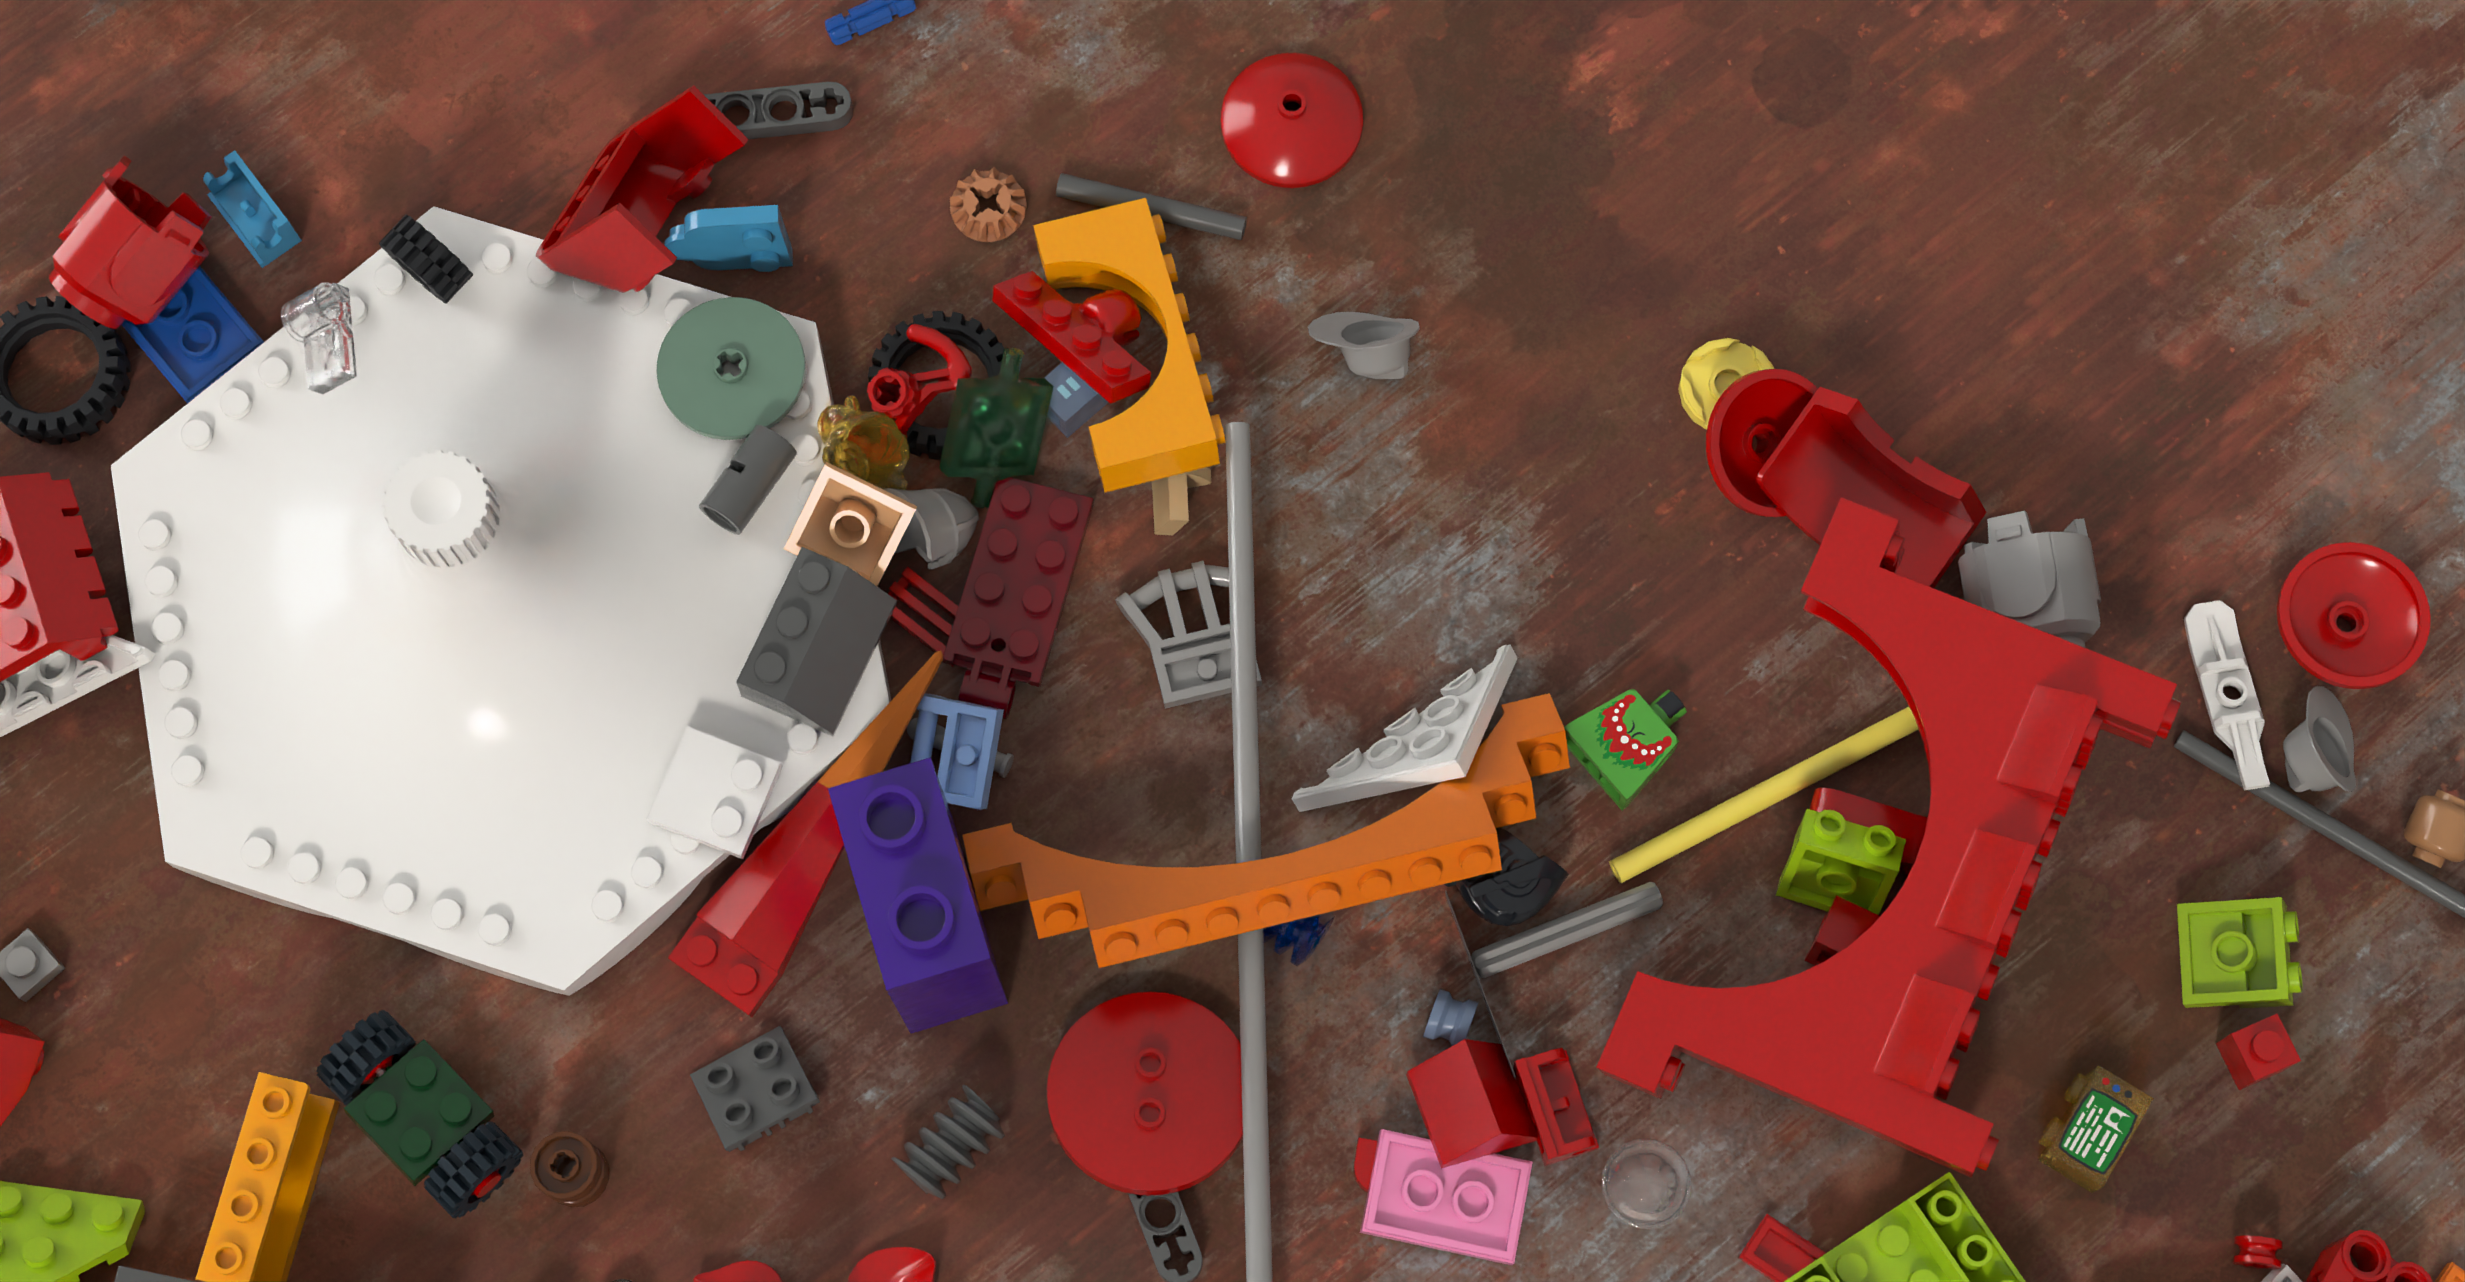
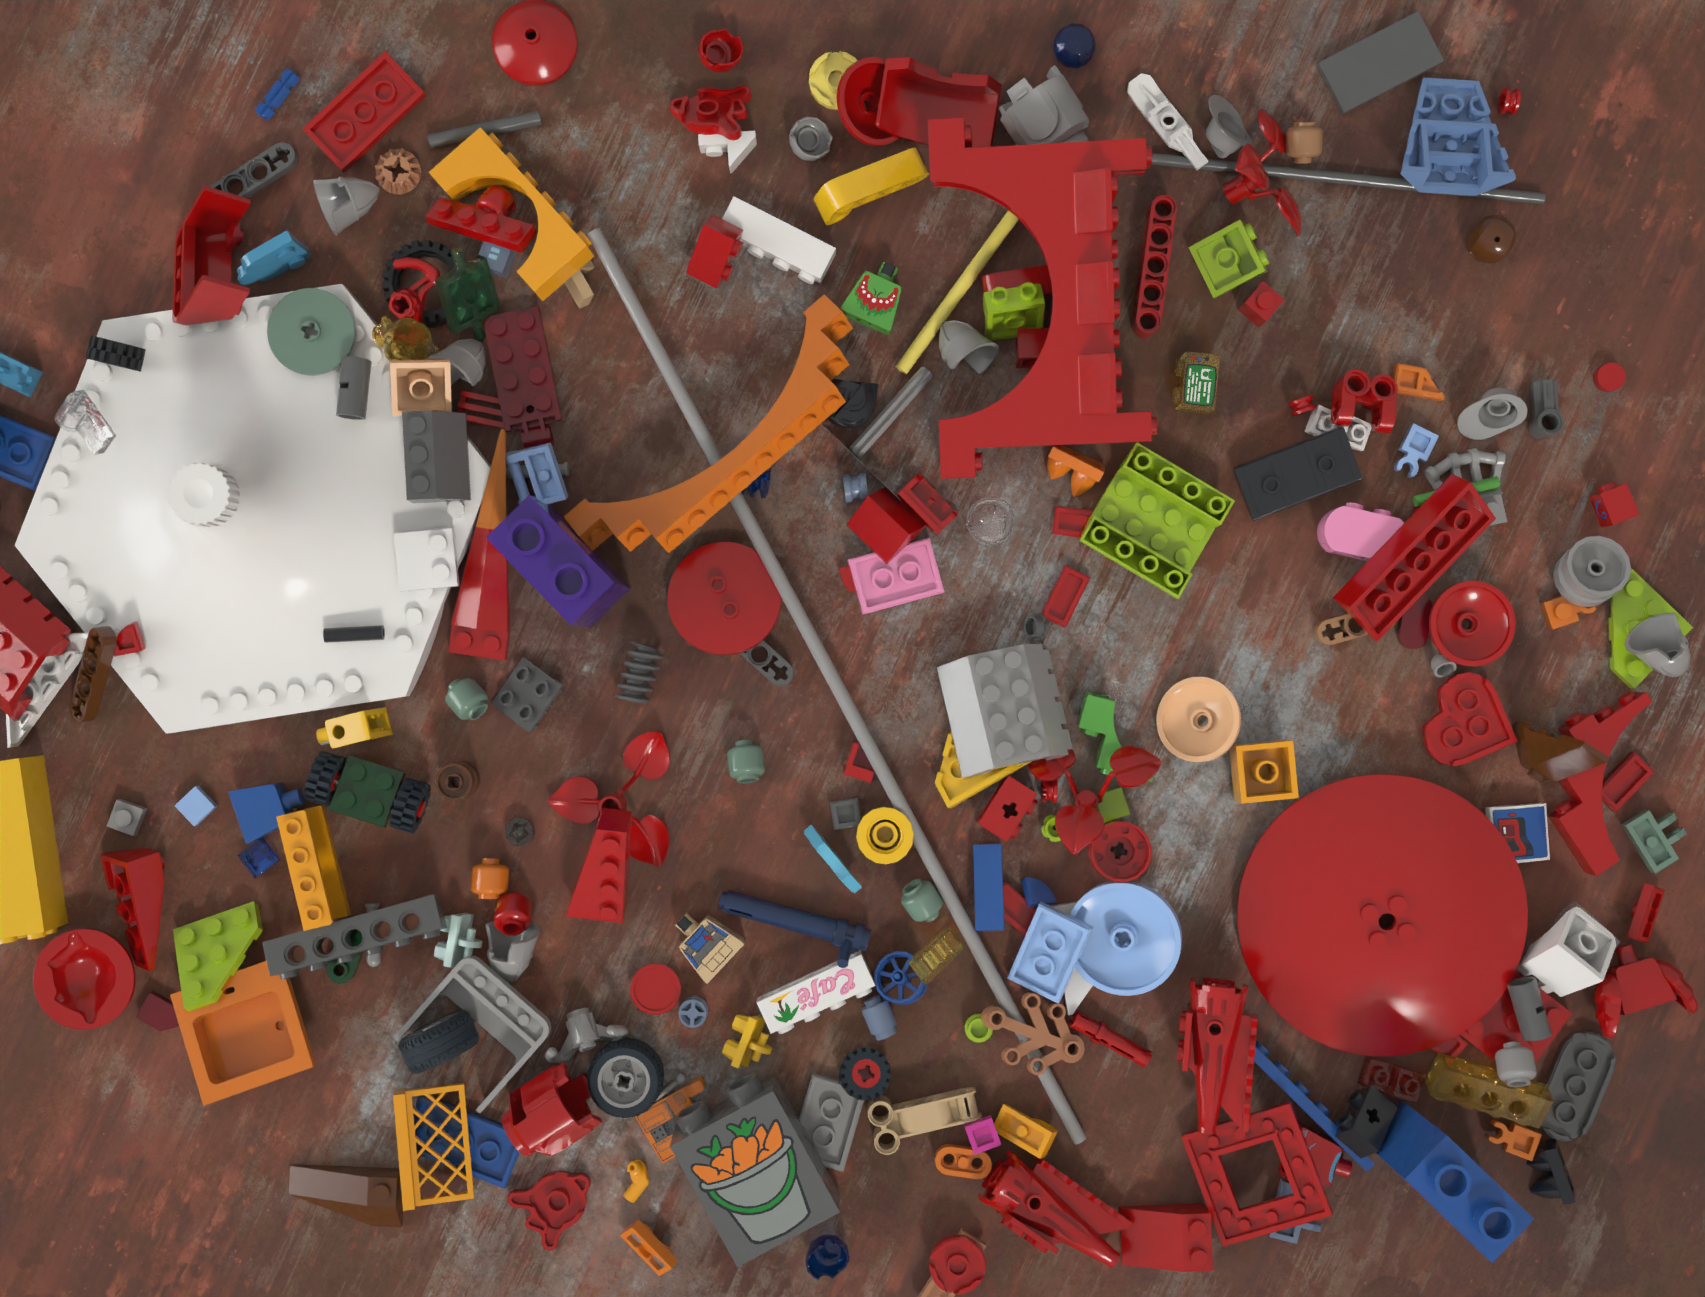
camera: 30 degrees left, 15 degrees up
light grey plate [1115,561,1262,709] -> none
white tile [1292,645,1517,812] -> none
light grey piece [1308,312,1420,379] -> none
red dish [2277,542,2431,689] -> none
none -> reddish brown beam [70,626,117,723]
none -> red tile [114,621,146,657]
none -> light blue tile [175,785,218,826]
none -> blue torso [228,782,305,844]
none -> clear blue tile [237,838,280,878]
none -> red plate [302,51,427,173]
none -> light grey helmet [313,176,380,236]
none -> yellow torso [316,707,393,749]
none -> black piece [323,625,385,643]
none -> sand green head [445,678,488,720]
none -> red tile [670,86,752,140]
none -> red brick [686,215,744,288]
none -> red hair [698,28,744,73]
none -> white slope [698,131,757,173]
none -> white brick [722,197,836,284]
none -> light grey hair [789,117,833,161]
none -> yellow beam [813,147,929,225]
none -> light grey helmet [939,320,999,375]
none -> orange tile [1047,445,1105,497]
none -> clear blue hair [1053,23,1096,69]
none -> red beam [1131,195,1177,338]
none -> red plant [1223,108,1301,237]

